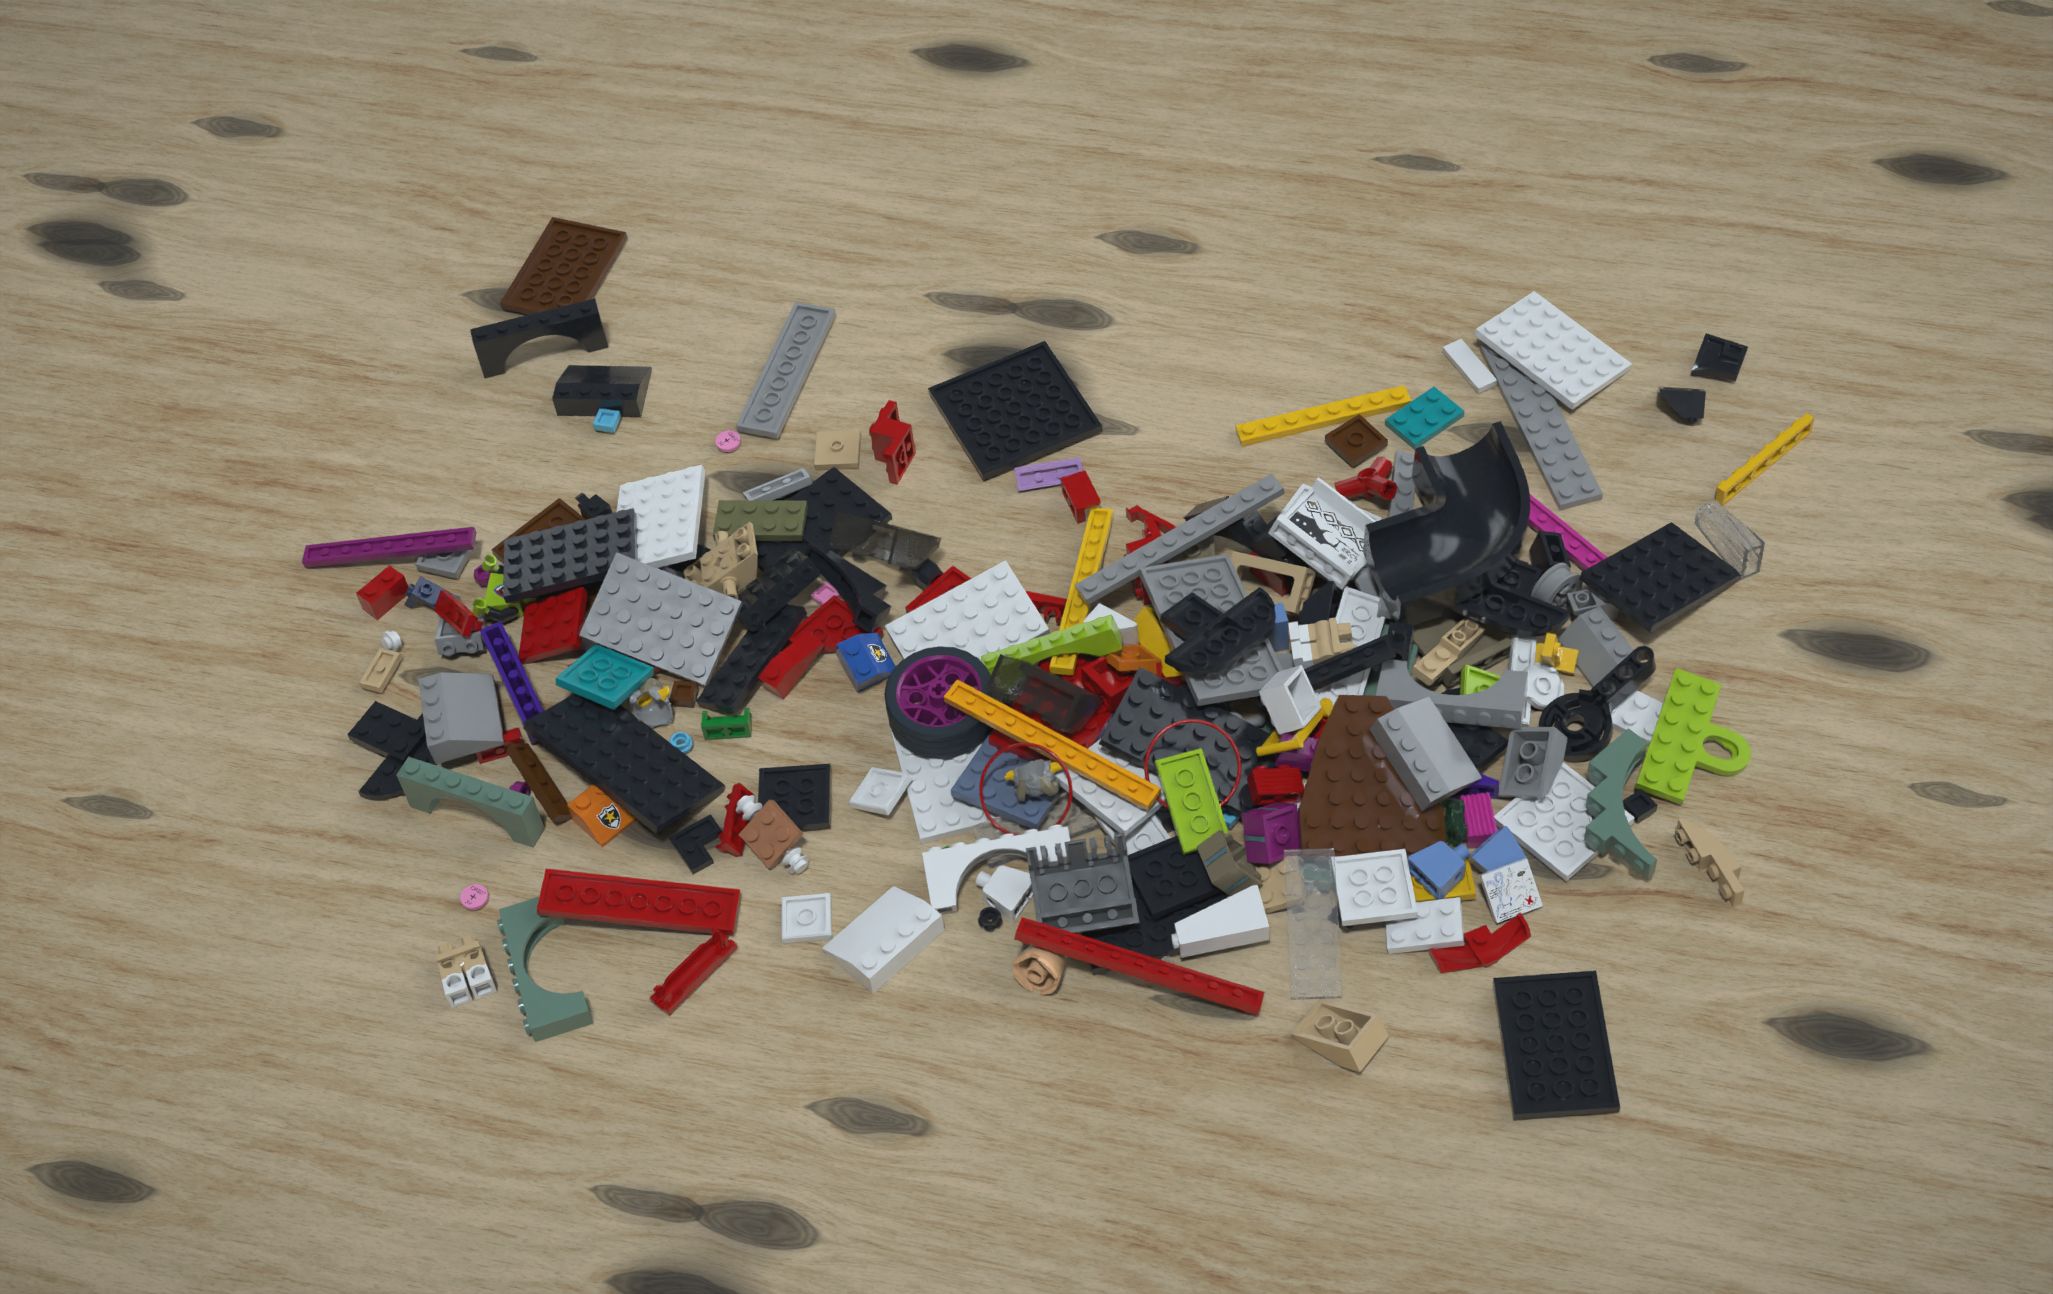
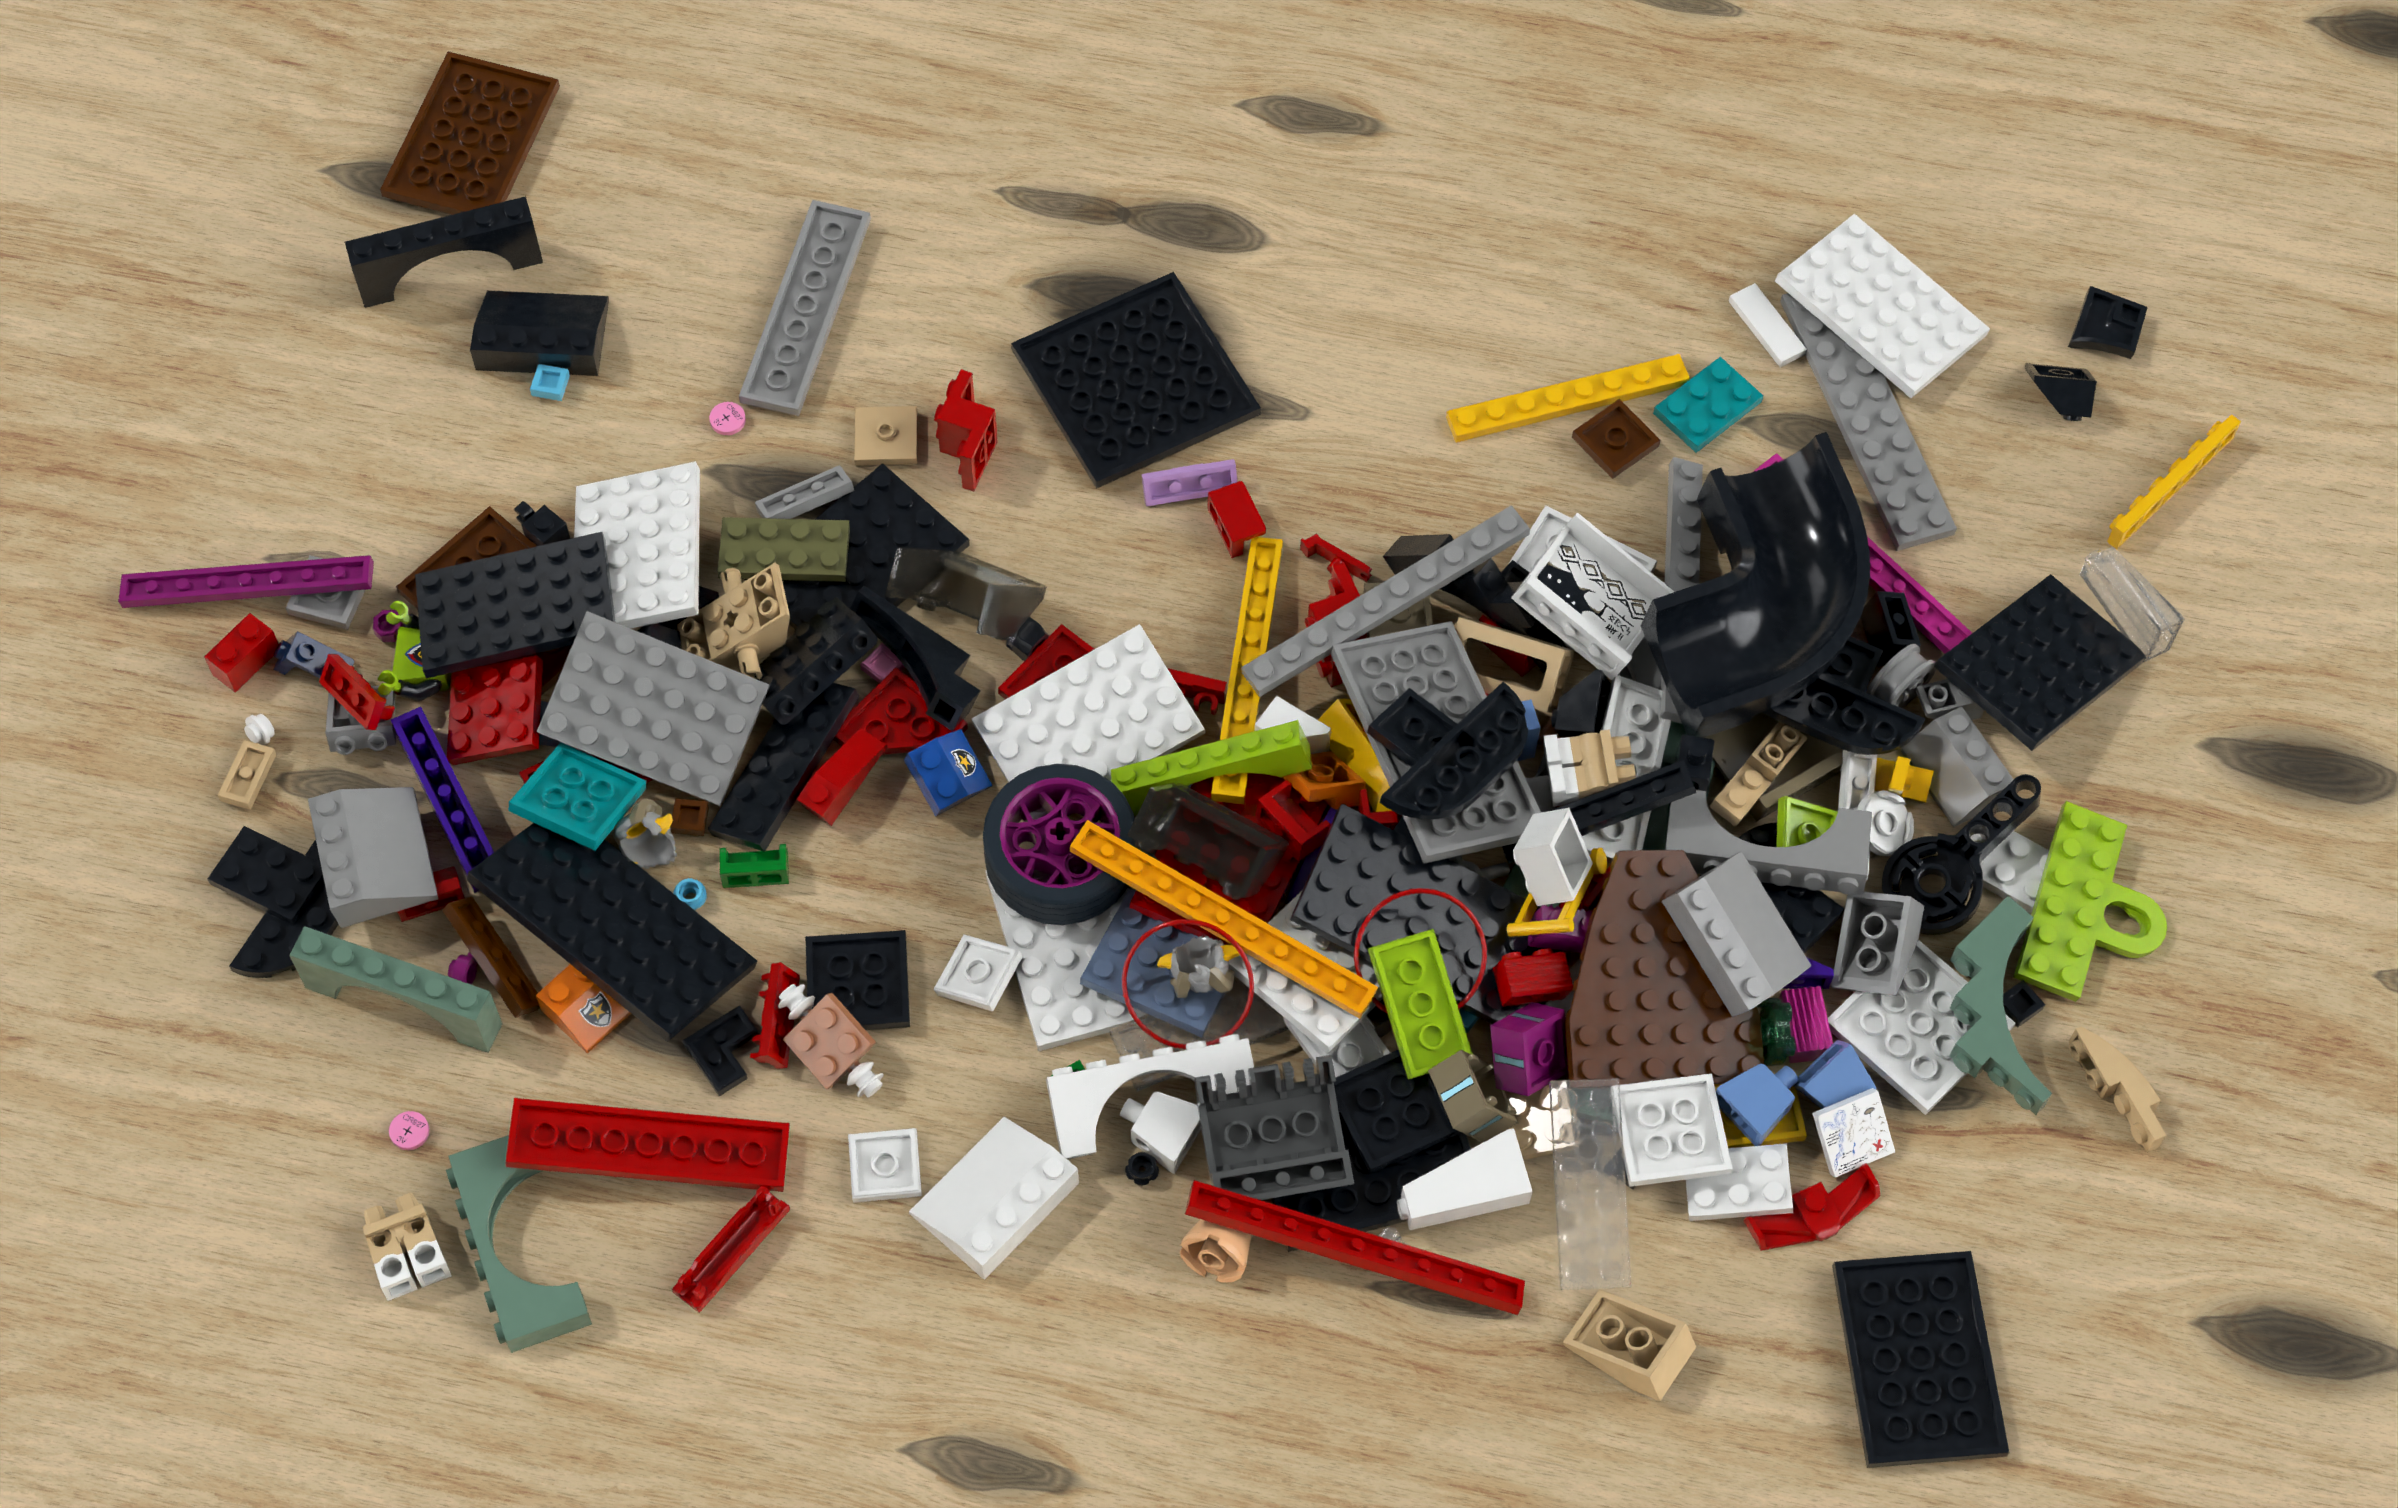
camera: 10 degrees left, 10 degrees up
red piece [1334,456,1398,500] -> none

